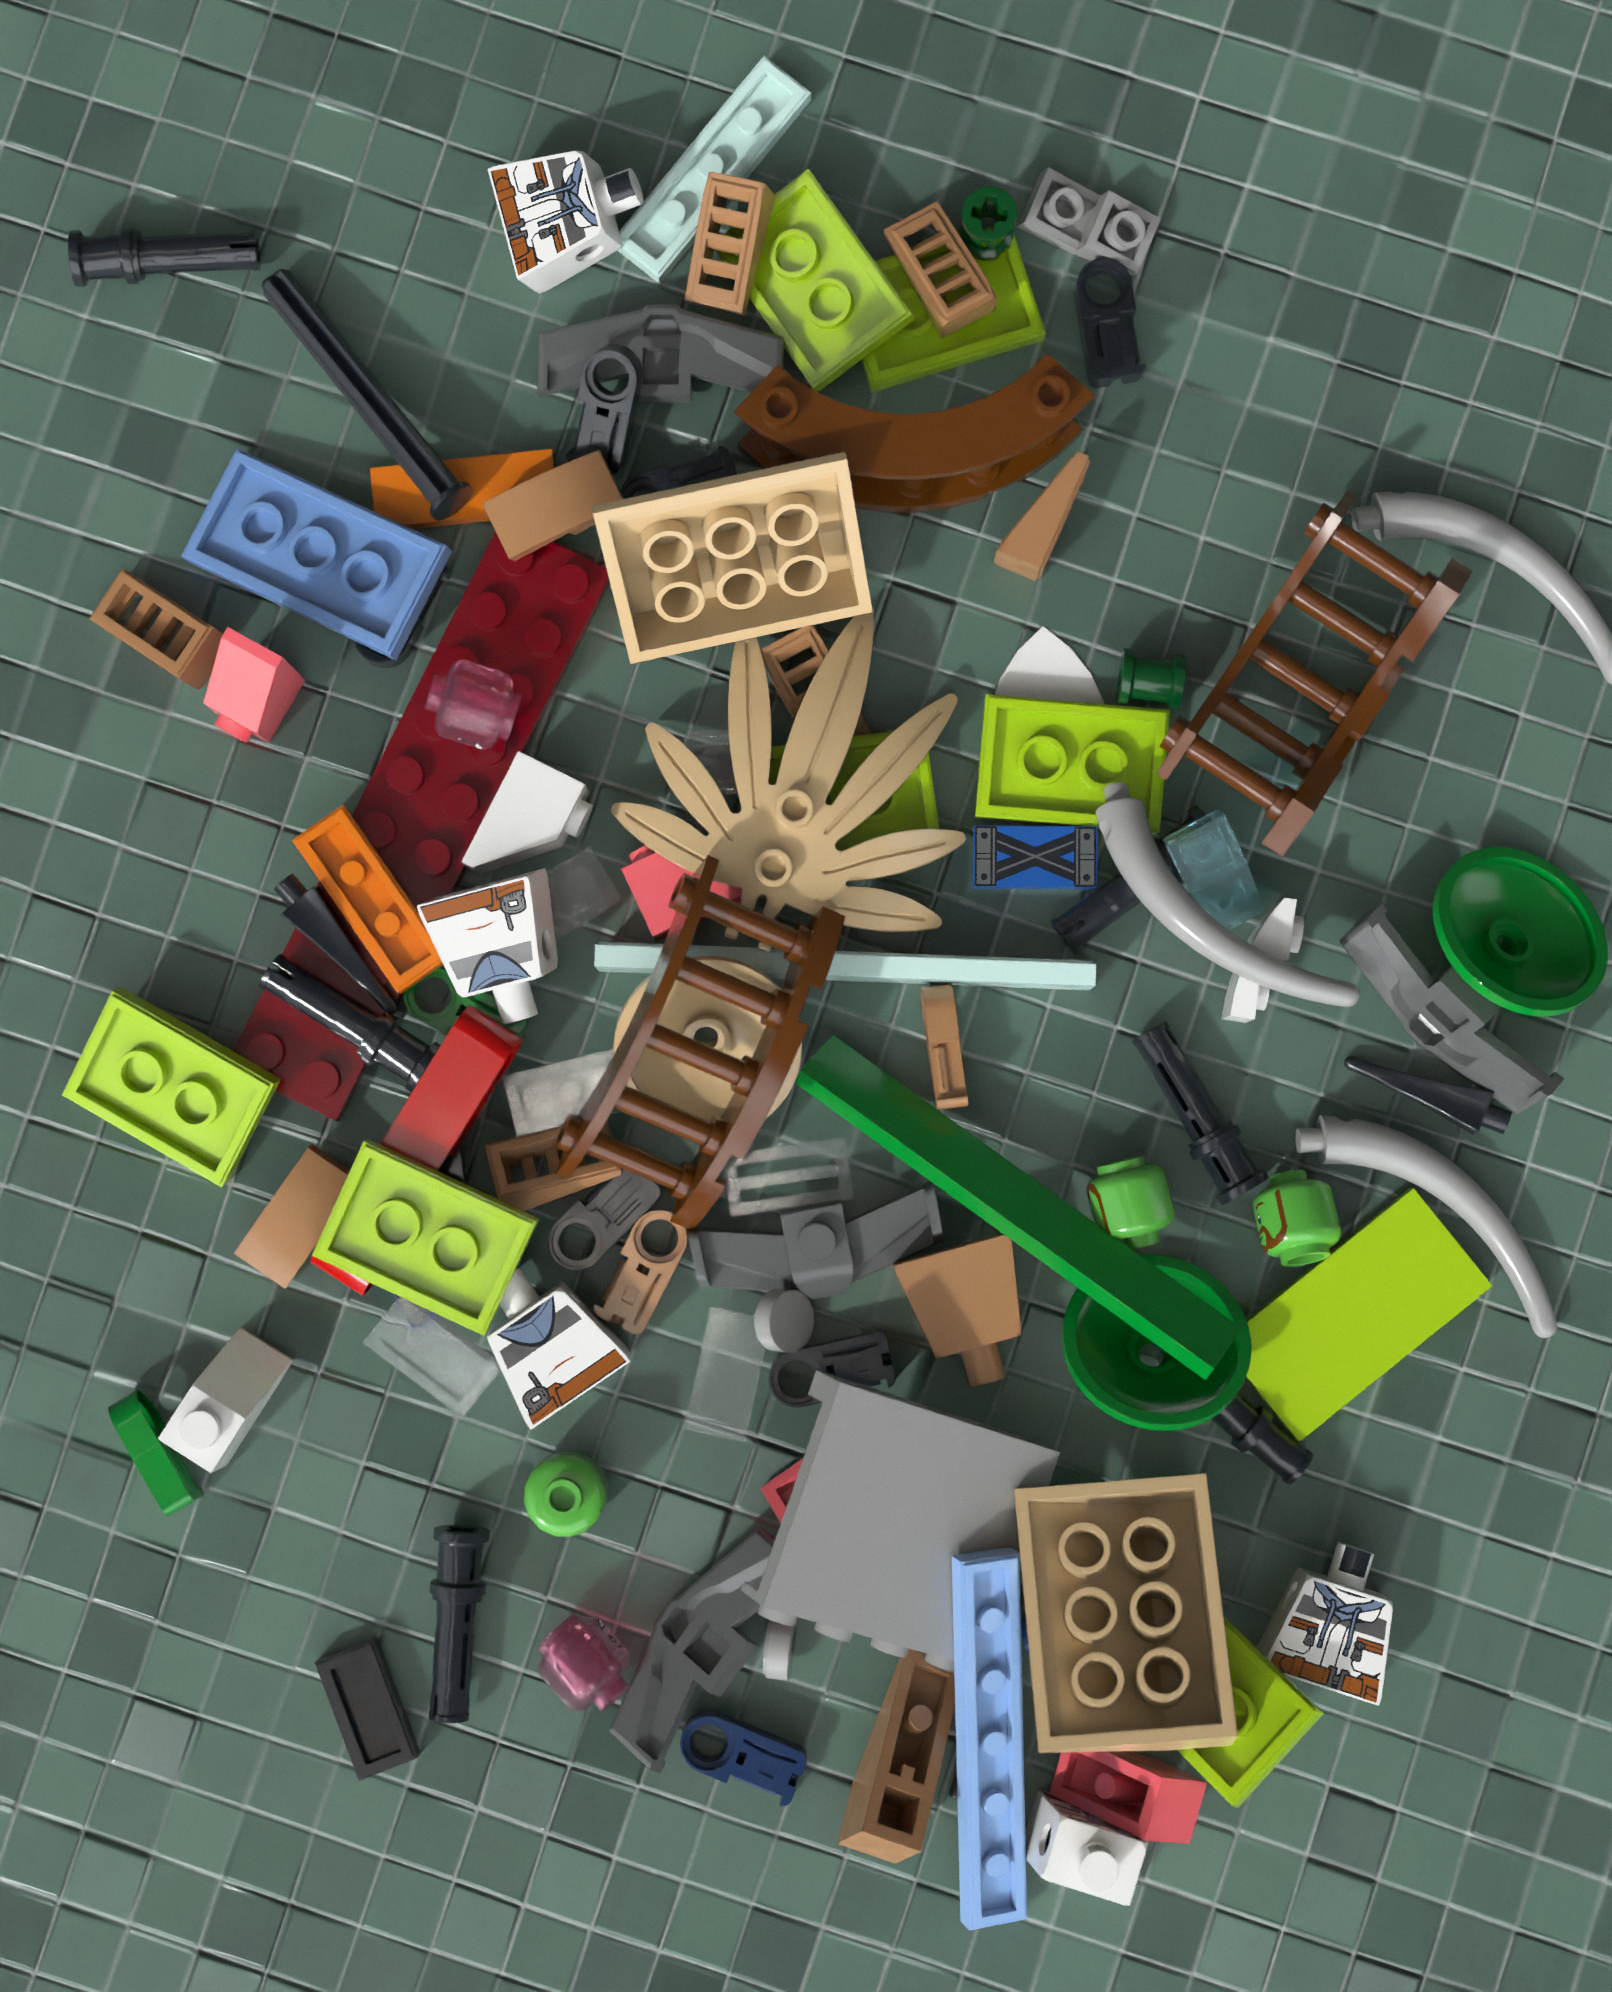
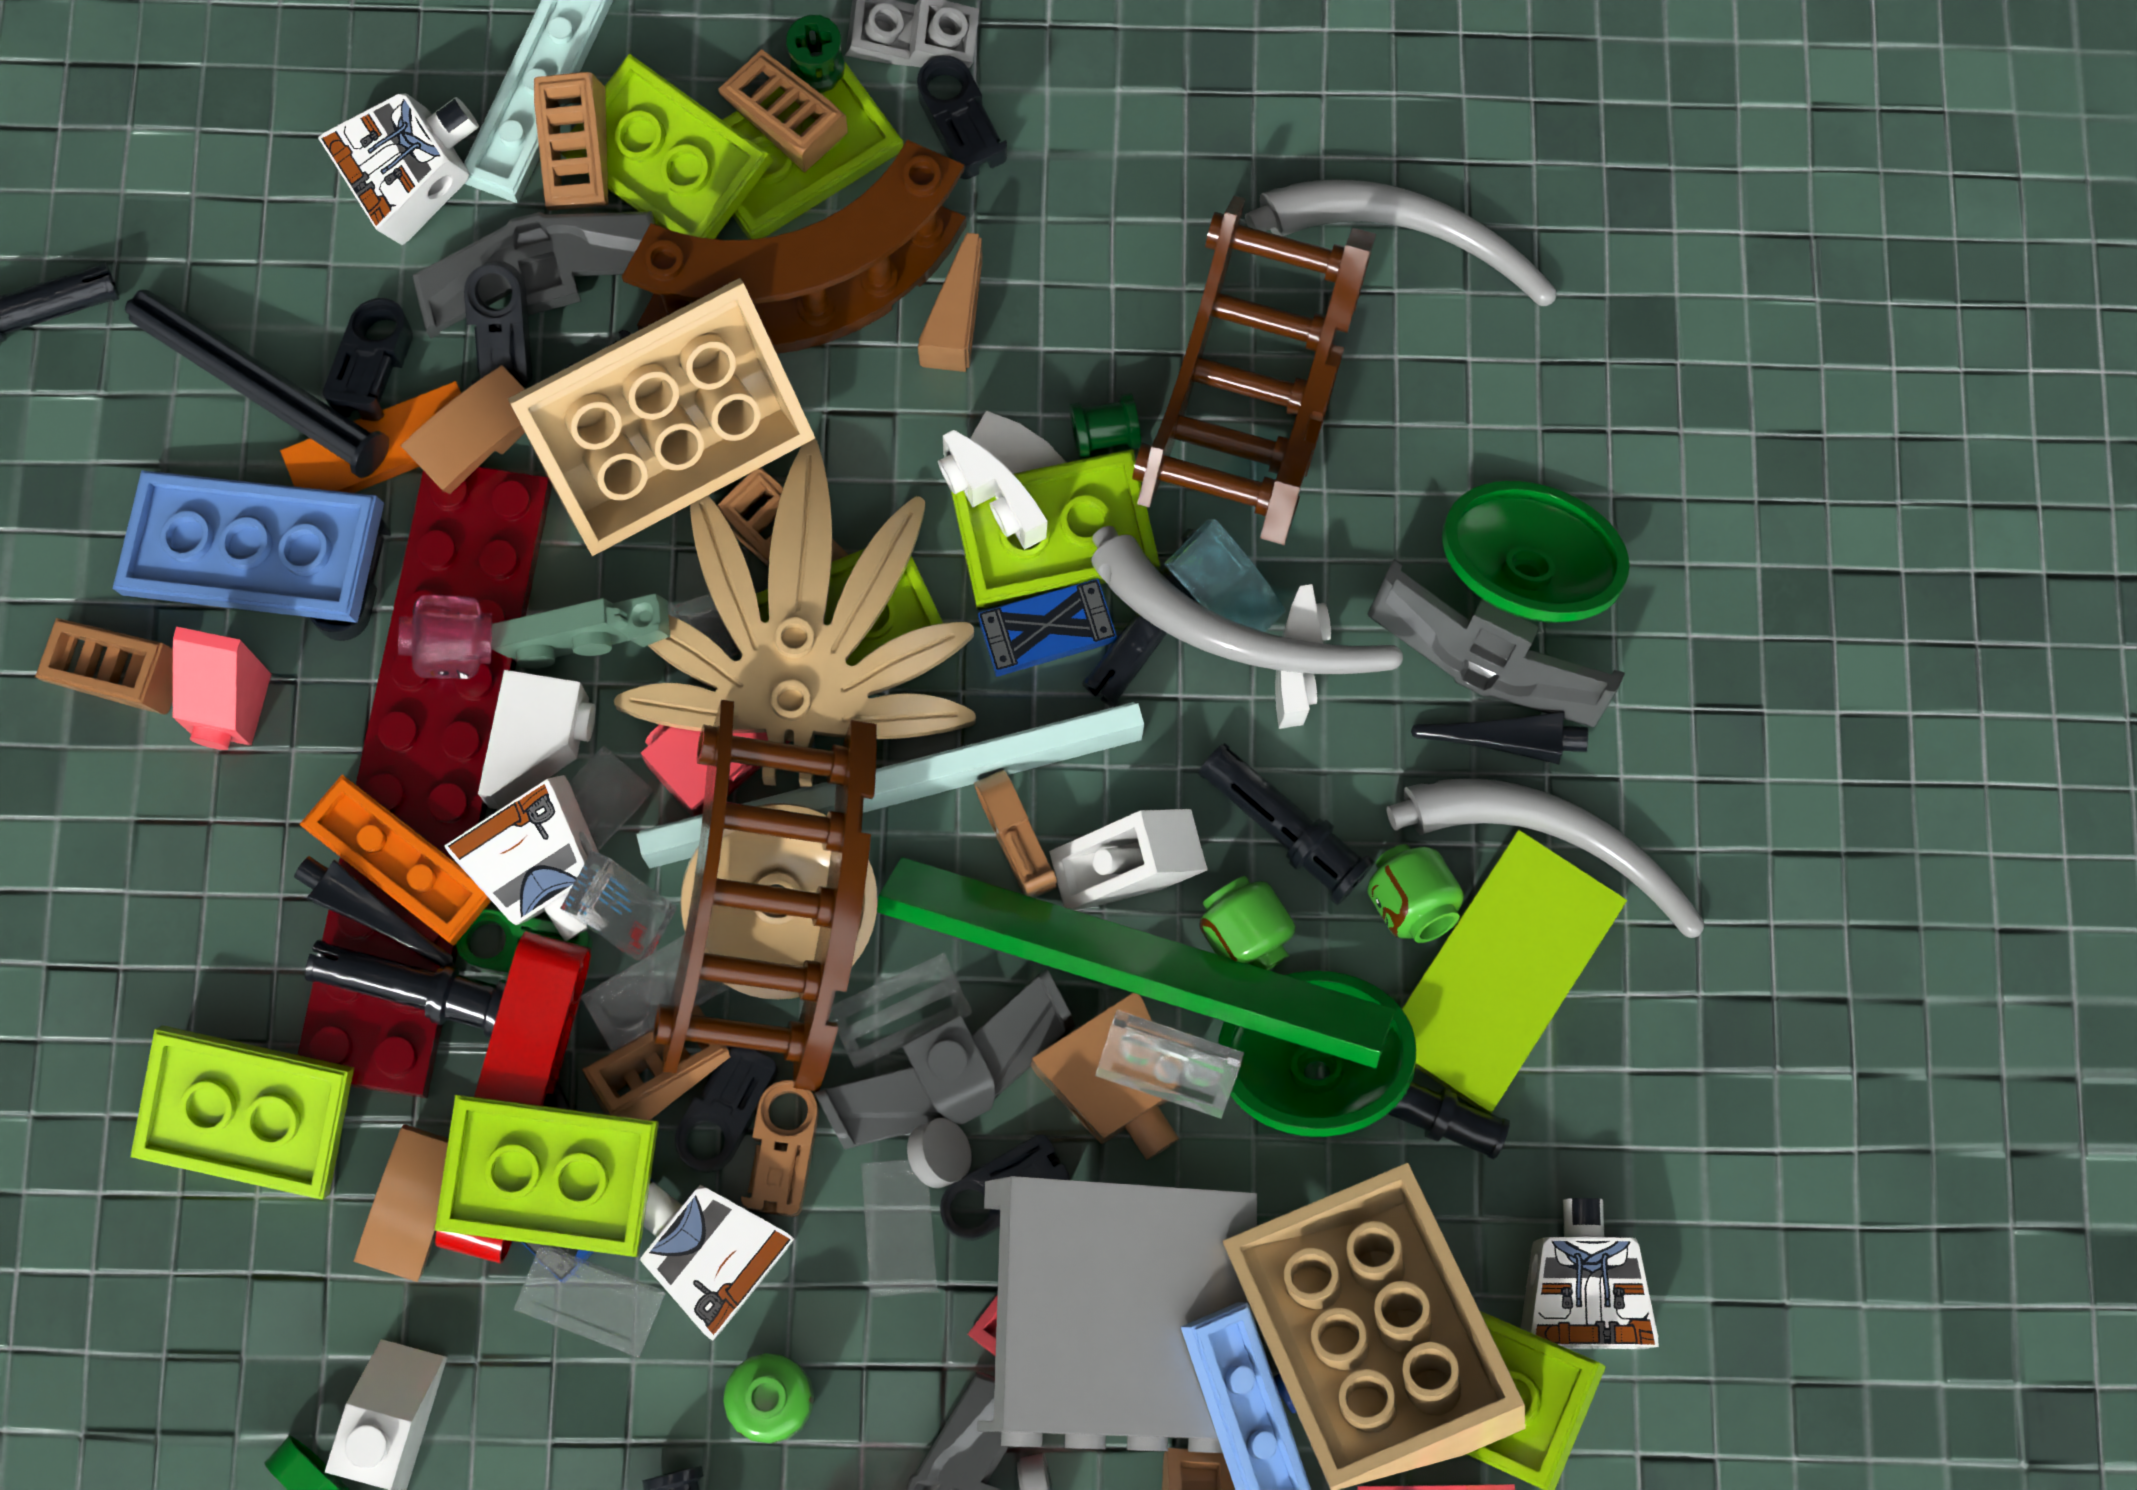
camera: 25 degrees left, 10 degrees down
none -> black piece [322,298,413,421]
none -> sand green hinge [490,593,670,669]
none -> clear tile [560,851,677,964]
none -> white slope [938,430,1048,550]
none -> white slope [1049,809,1207,911]
none -> clear plate [1095,1010,1244,1119]

